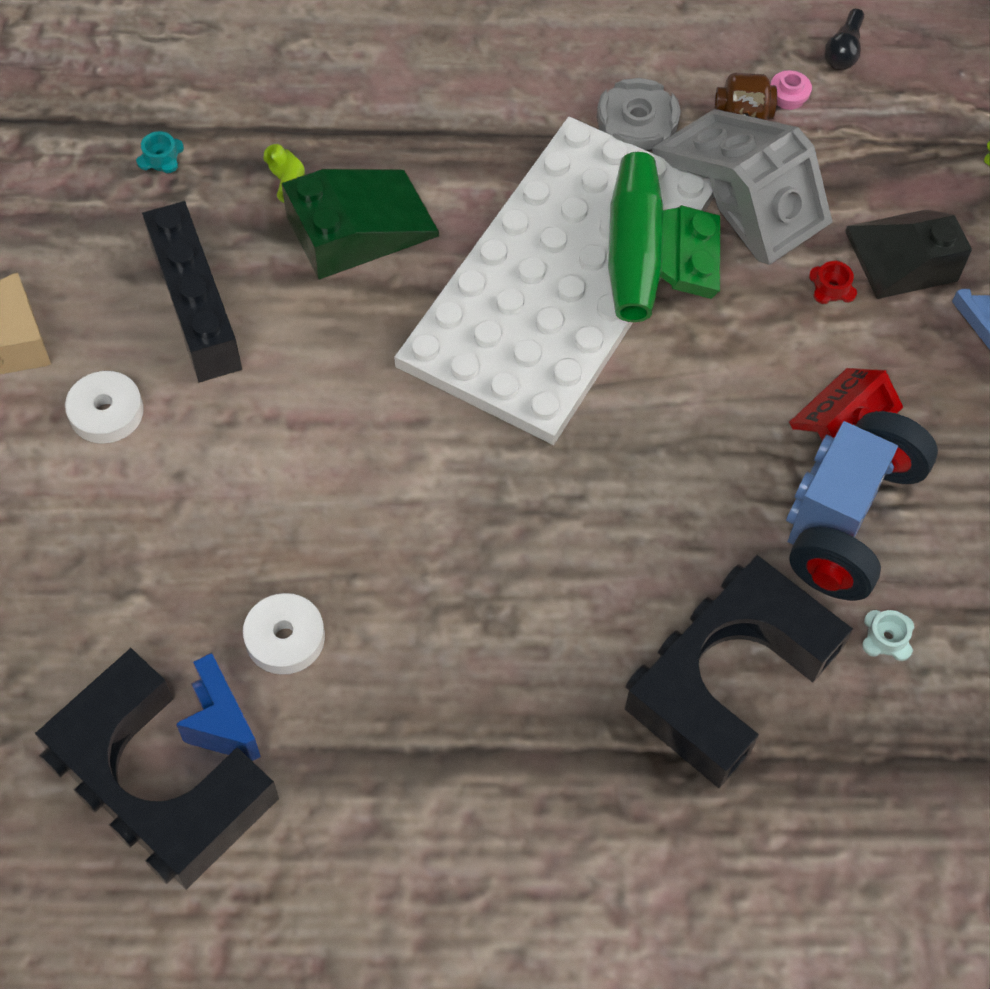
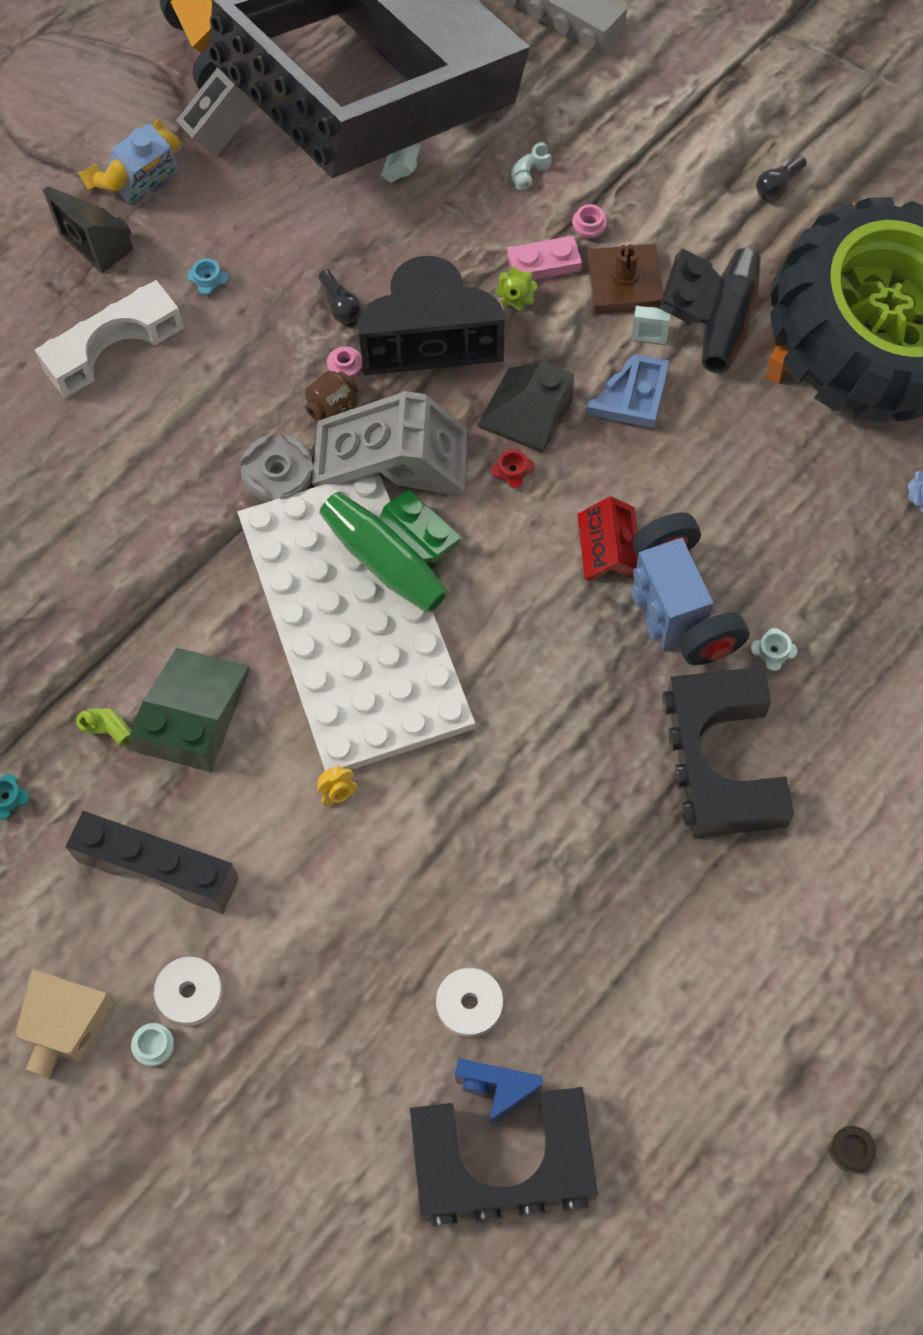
camera: 45 degrees left, 5 degrees up
none -> light aqua plate [131,1023,174,1067]
none -> yellow plate [317,766,358,806]
none -> black brick [358,256,504,376]

